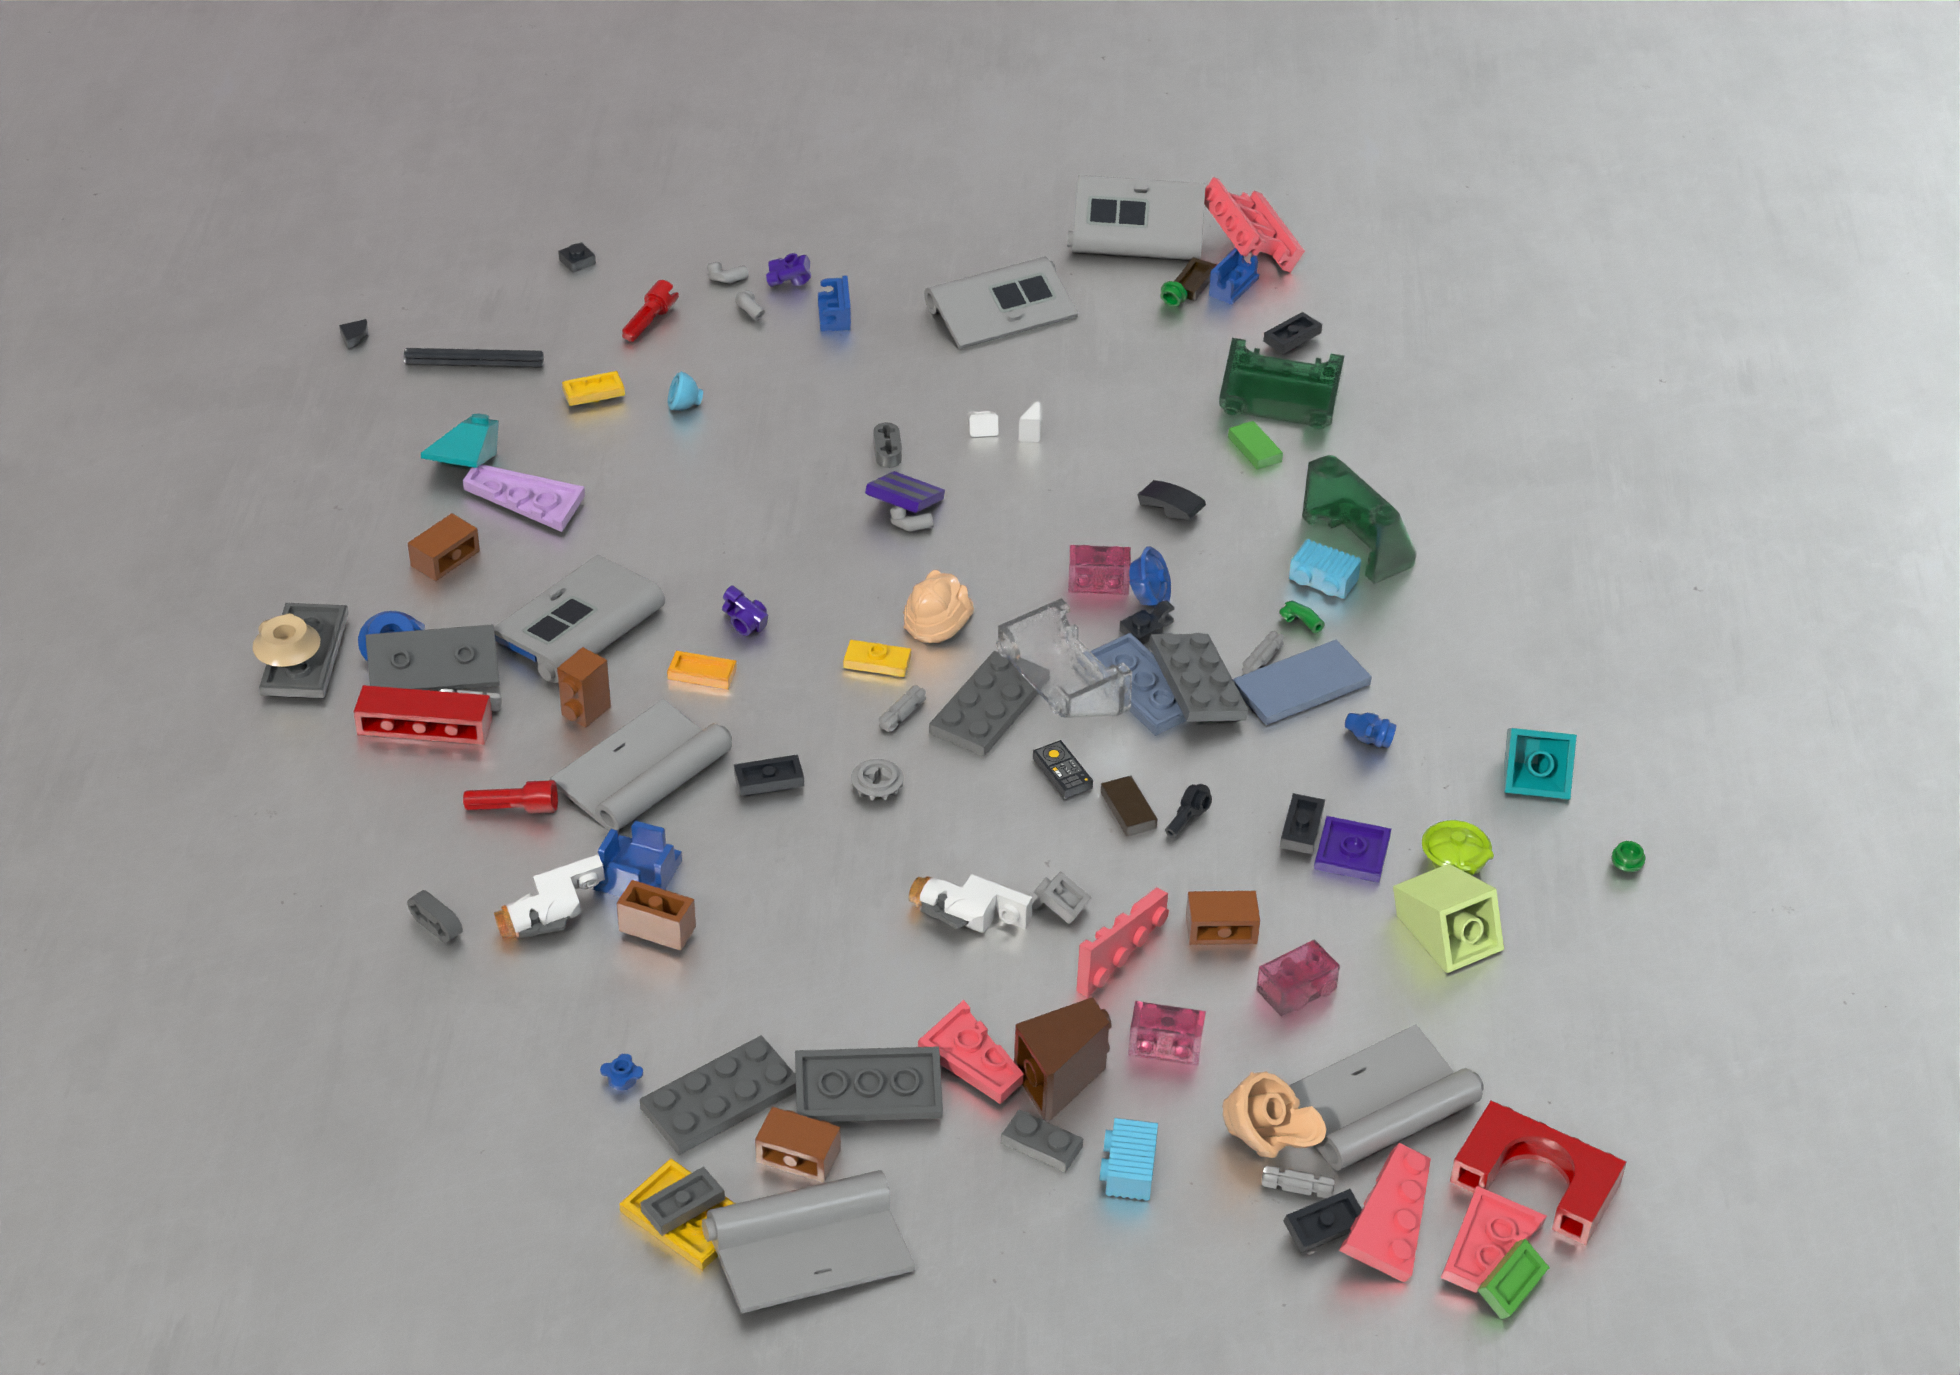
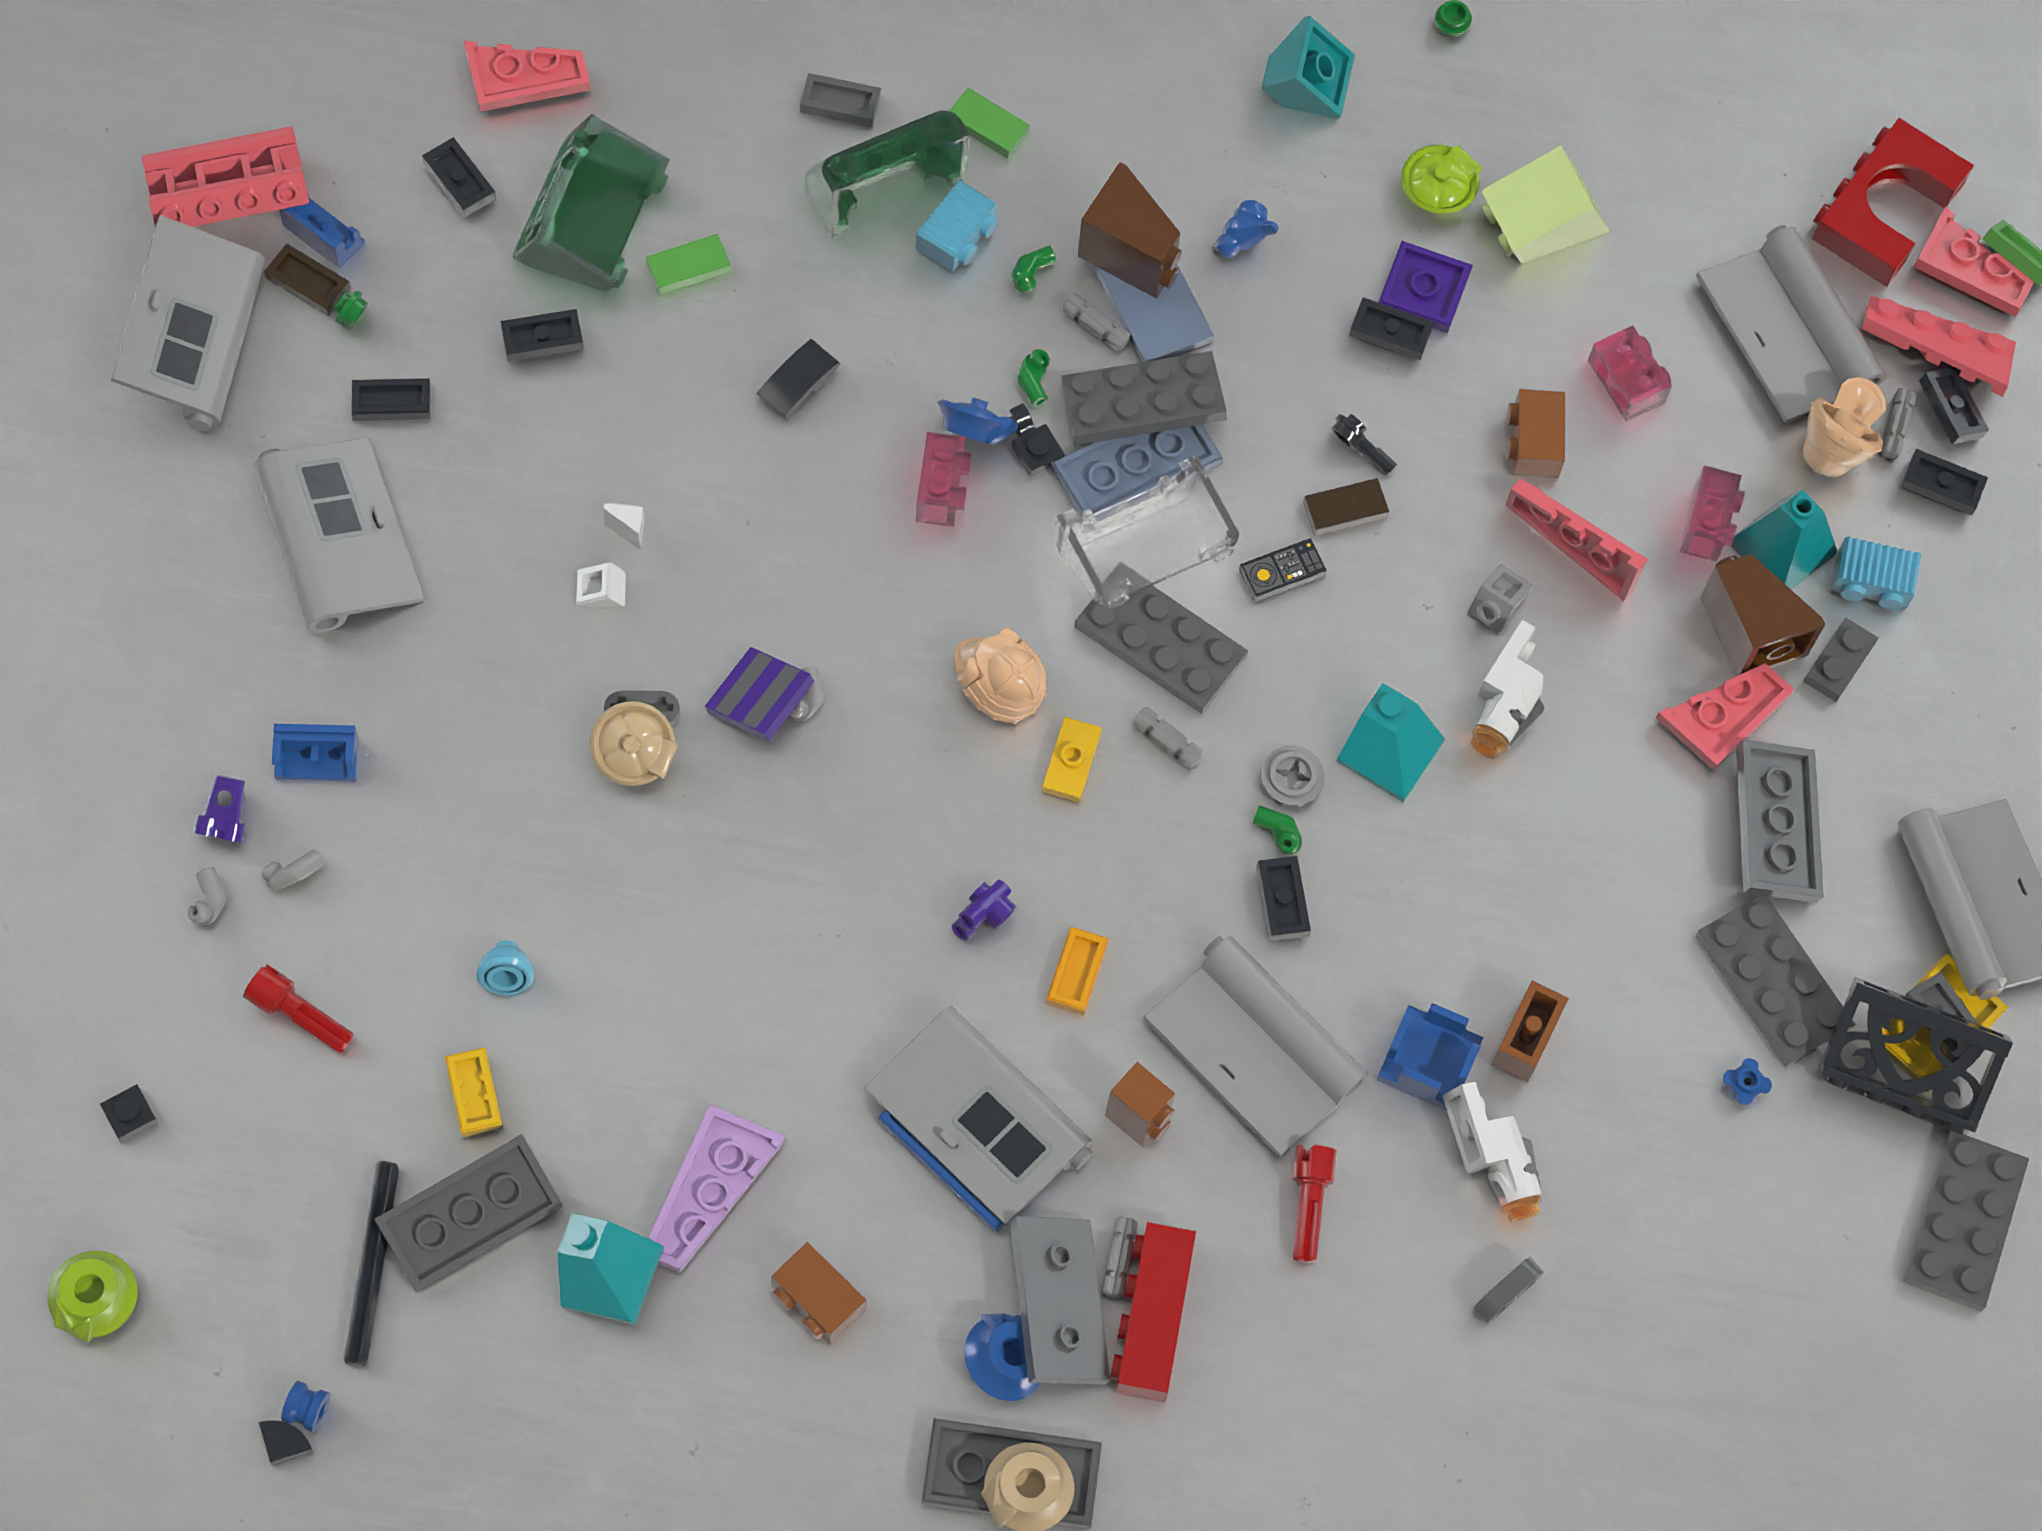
camera: 90 degrees left, 25 degrees up
dark orange brick [755,1107,841,1183] -> none
none -> lime piece [47,1251,138,1343]
none -> blue wheel [281,1381,331,1432]
none -> black tile [351,378,431,421]
none -> dark grey plate [374,1134,564,1292]
none -> coral wing [464,41,591,112]
none -> black plate [500,309,584,362]
none -> tan piece [590,701,679,786]
none -> dark grey tile [800,73,881,127]
none -> bright green tile [947,87,1030,159]
none -> green arm [1017,349,1050,408]
none -> reddish brown slope [1078,162,1182,299]
none -> green arm [1253,805,1302,854]
none -> teal slope [1336,683,1445,803]
none -> teal slope [1728,489,1838,589]
none -> black fence [1819,976,2013,1134]
none -> black plate [1900,448,1988,515]
none -> dark grey plate [1903,1131,2029,1312]

